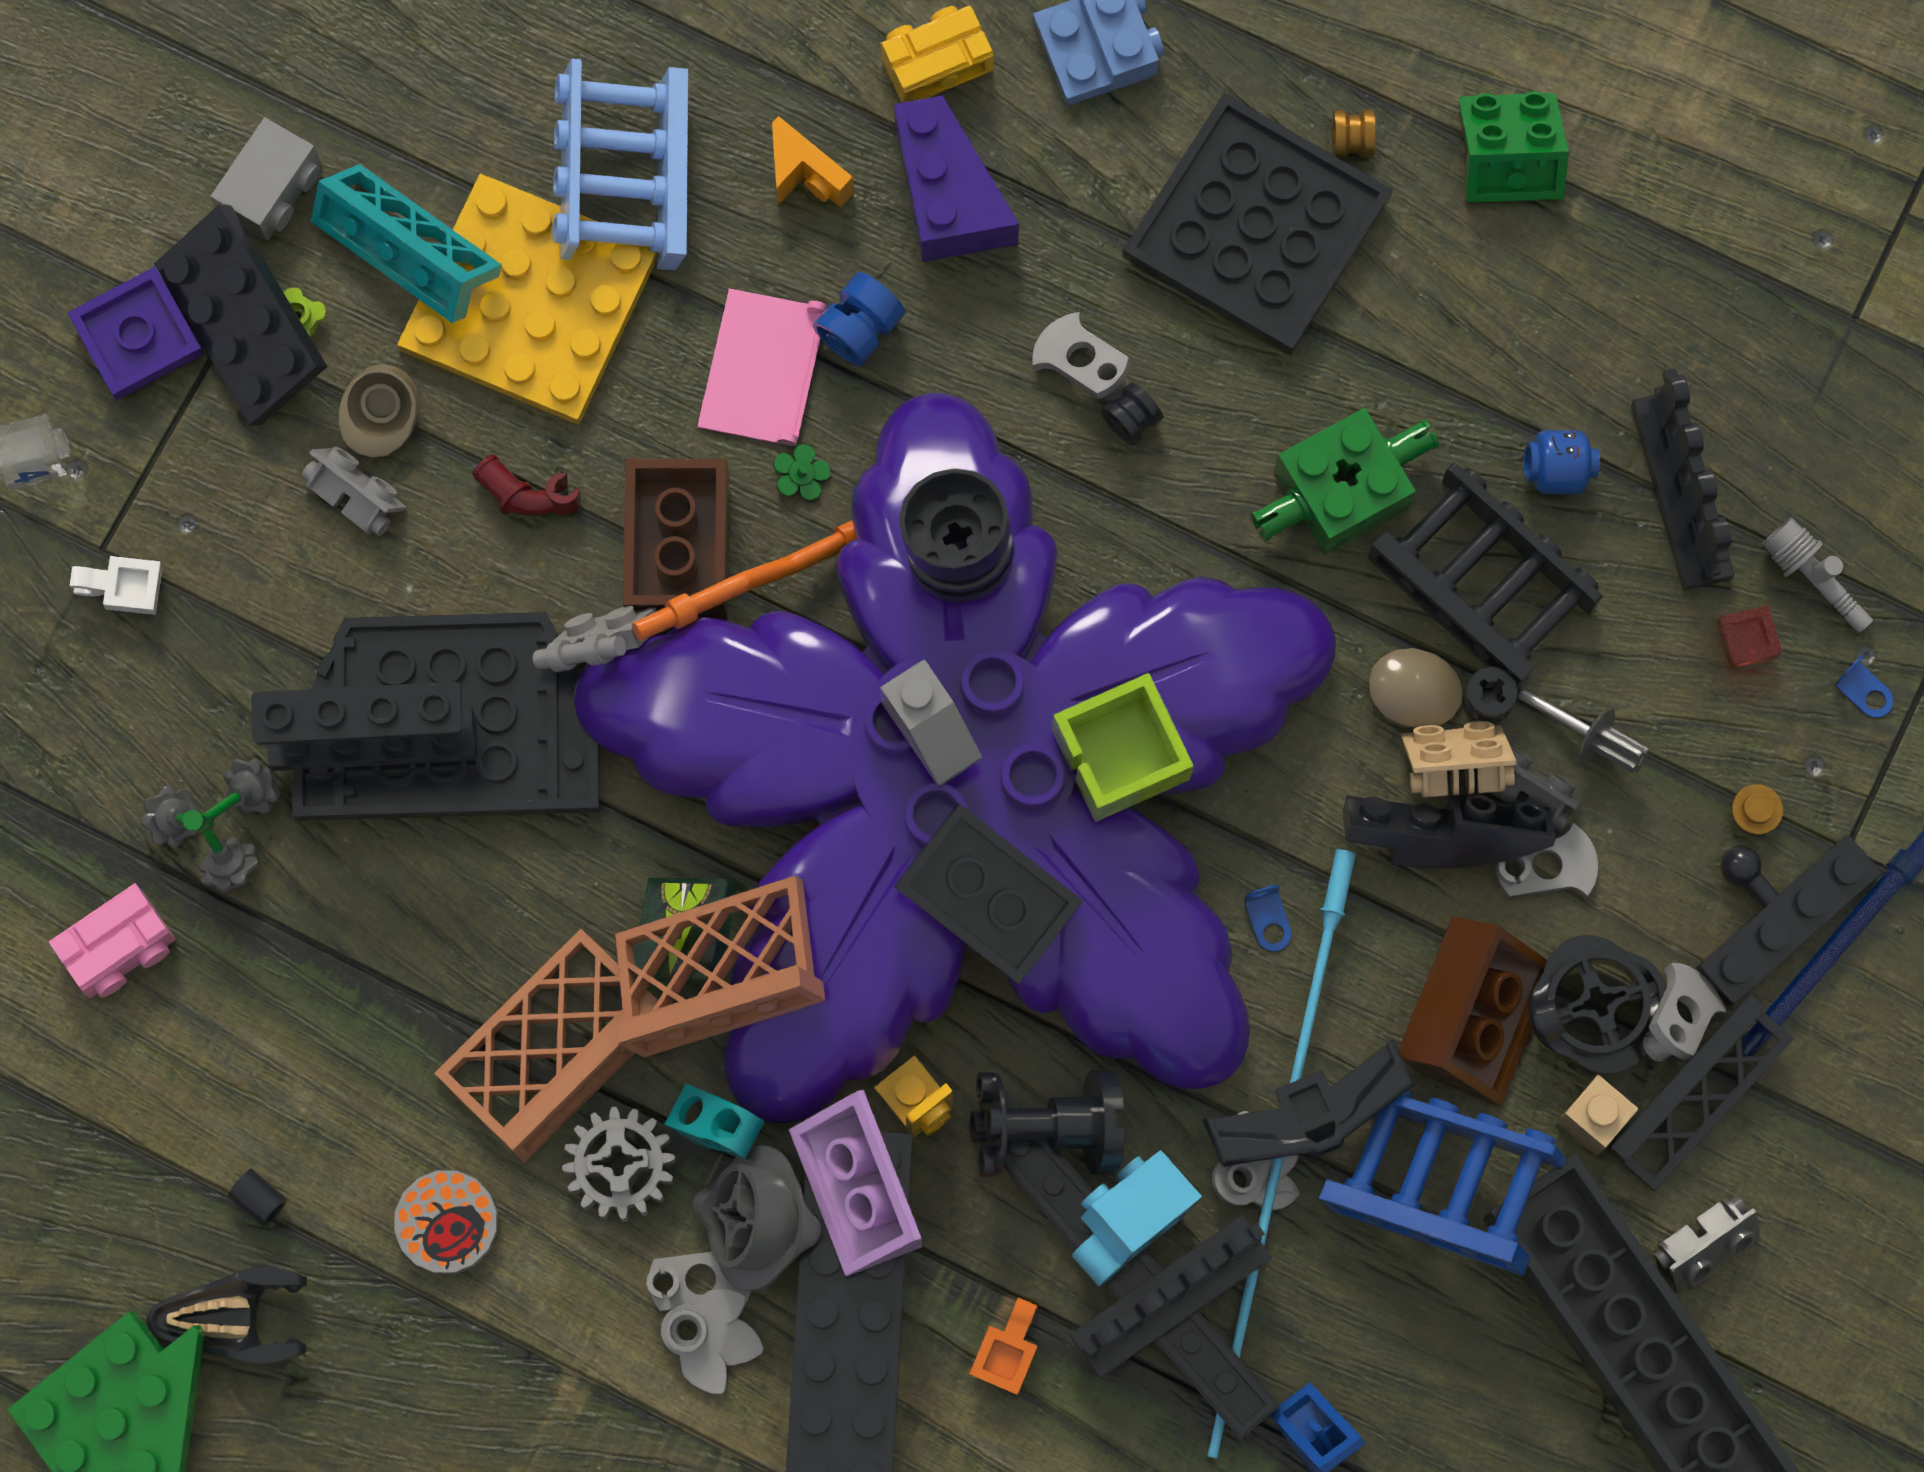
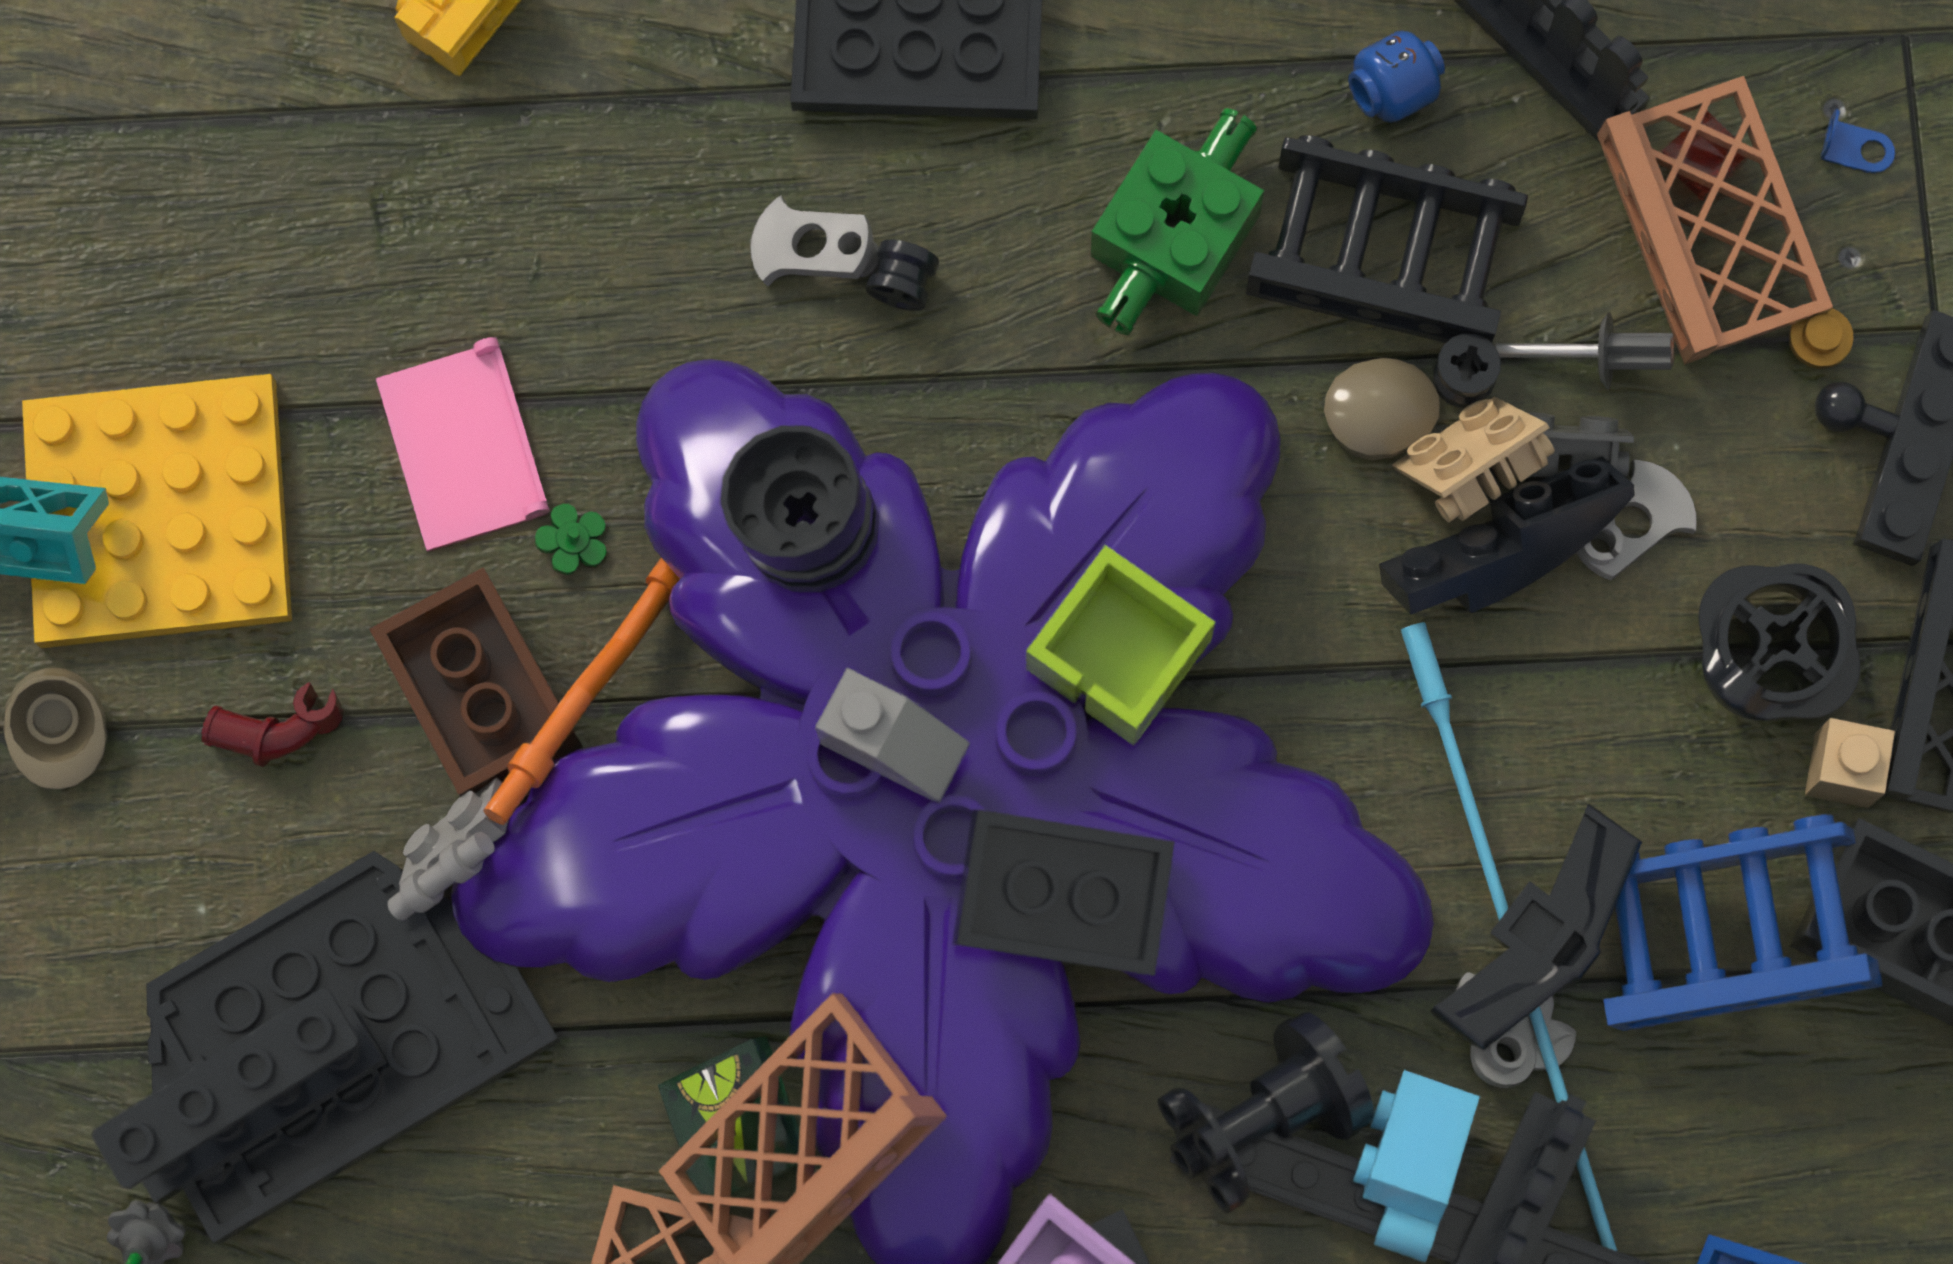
camera: 25 degrees left, 0 degrees up
light grey hinge [302,447,407,536] -> none
light blue fence [552,58,688,271] -> none
light orange slope [772,116,854,208] -> none
blue wheel [812,272,906,366] -> none
yellow bracket [874,1055,953,1138] -> none
dark purple wedge [894,96,1019,262] -> none
blue piece [1244,885,1291,952] -> none
reddish brown slope [1399,916,1547,1106] -> none
light grey piece [1643,963,1726,1062] -> none
light grey piece [1762,517,1873,633] -> none
none -> nougat fence [1597,76,1833,365]

